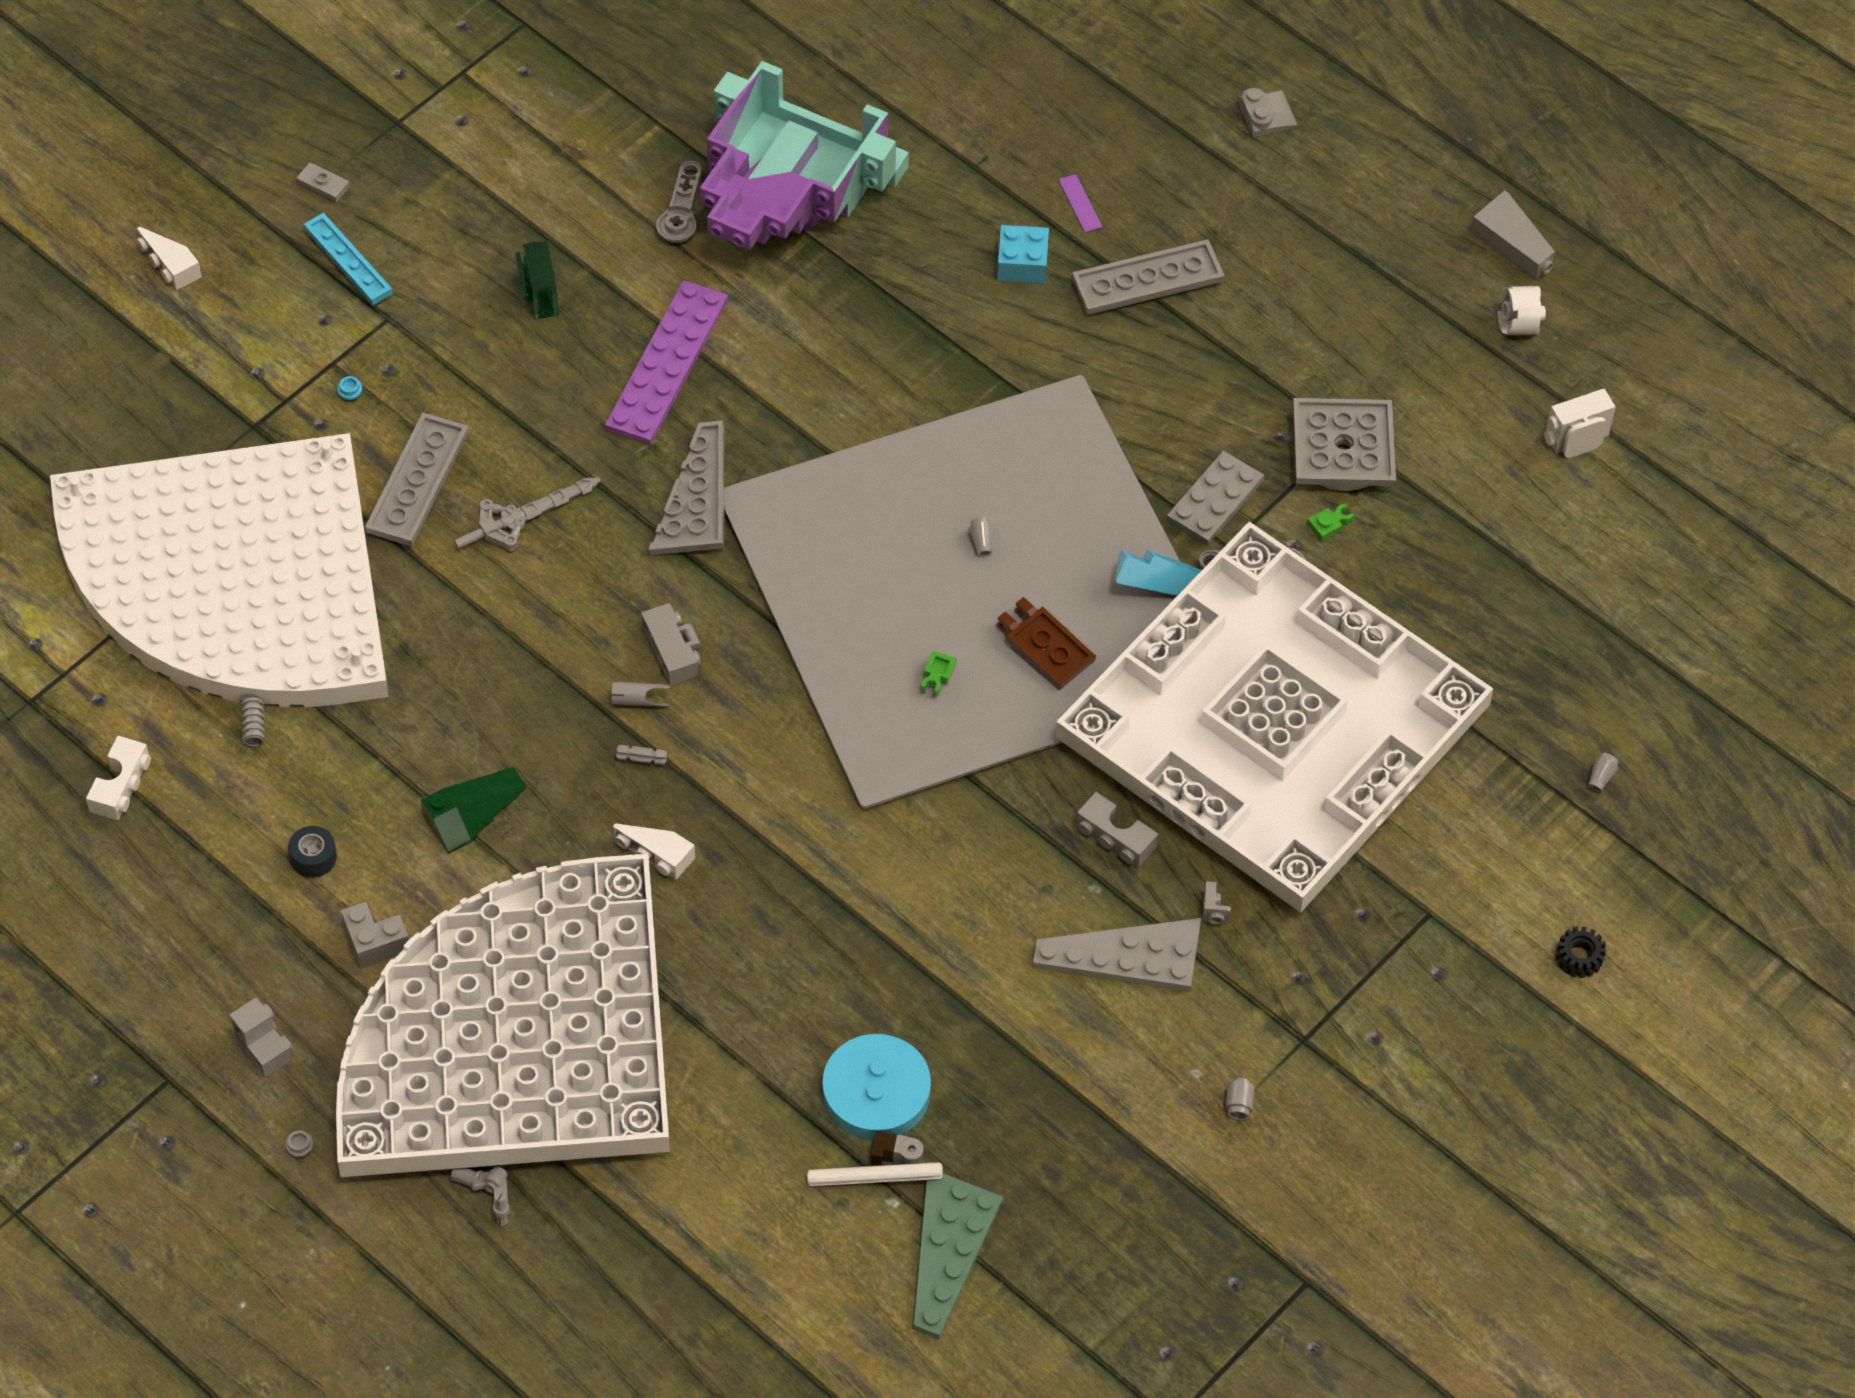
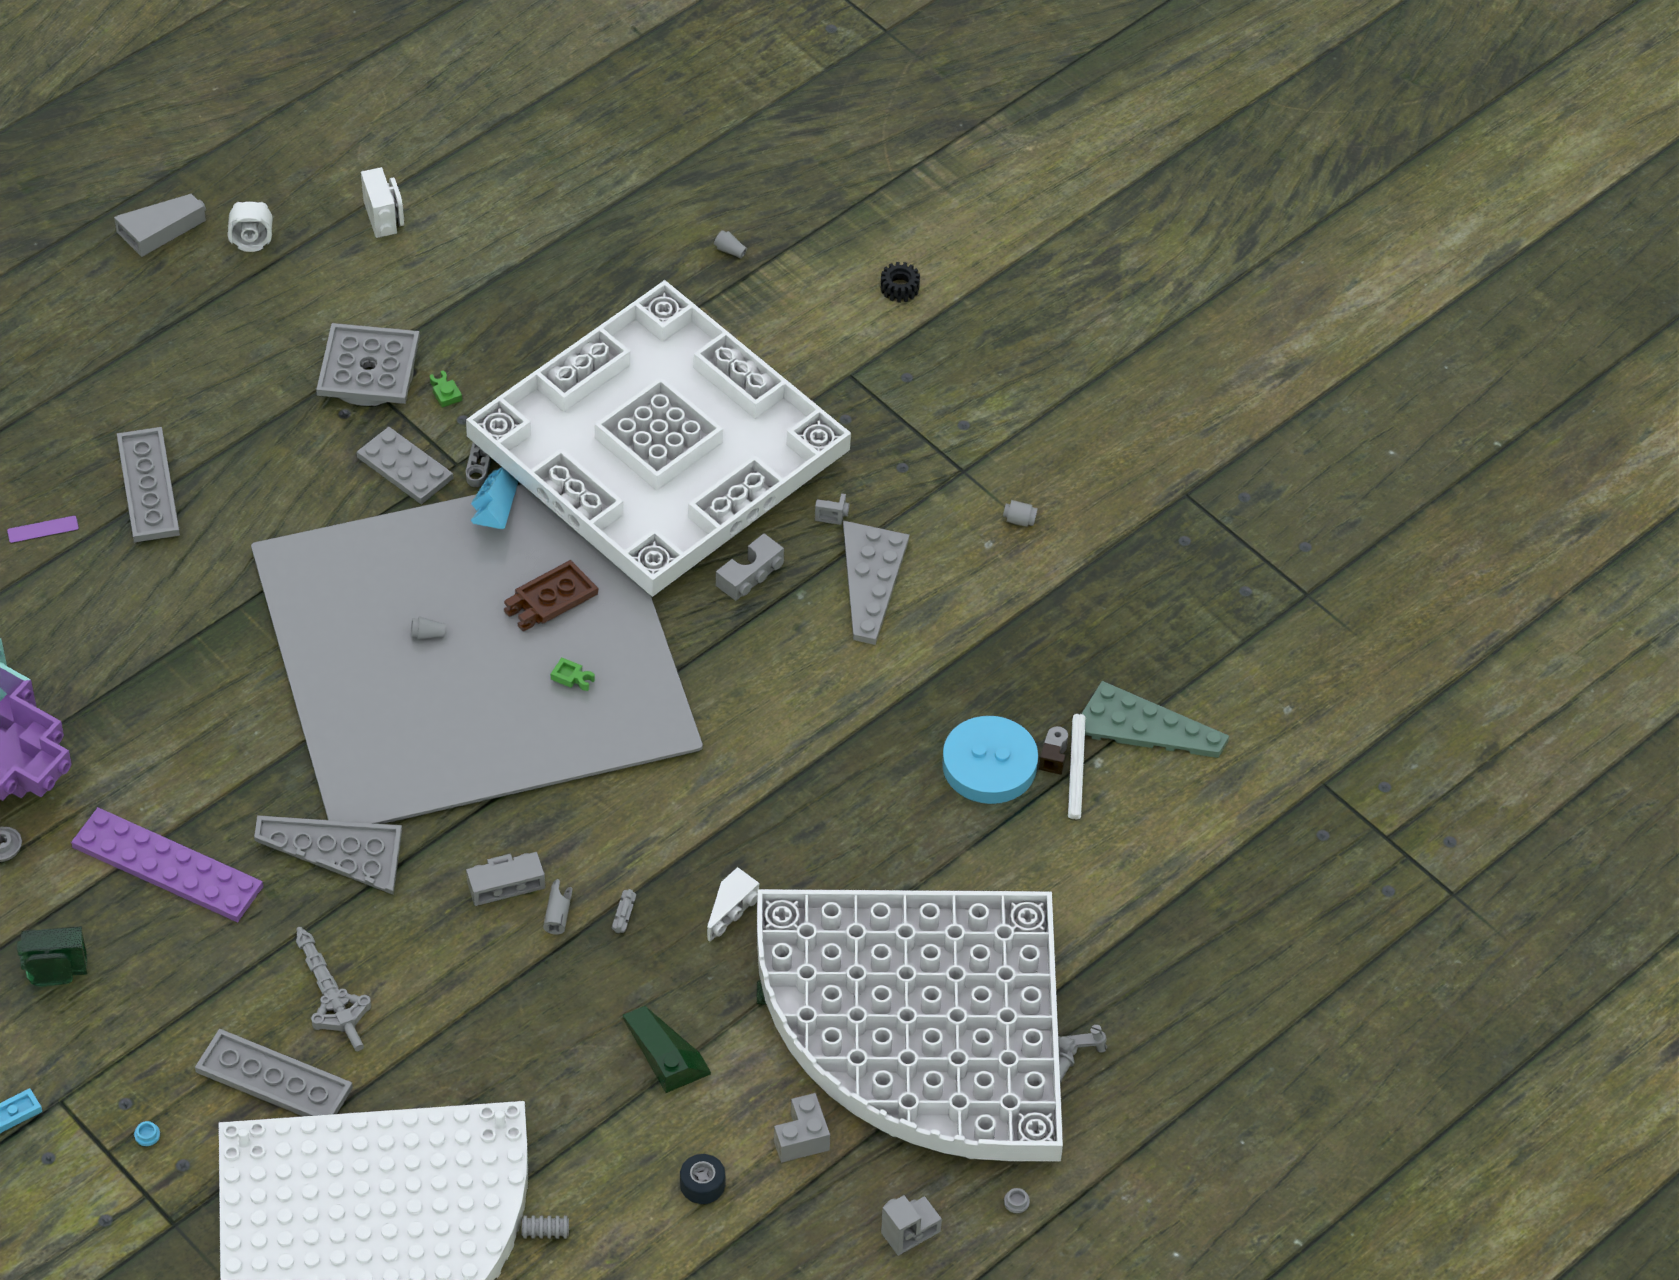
camera: 85 degrees left, 5 degrees down
medium azure brick [997,225,1049,284] -> none

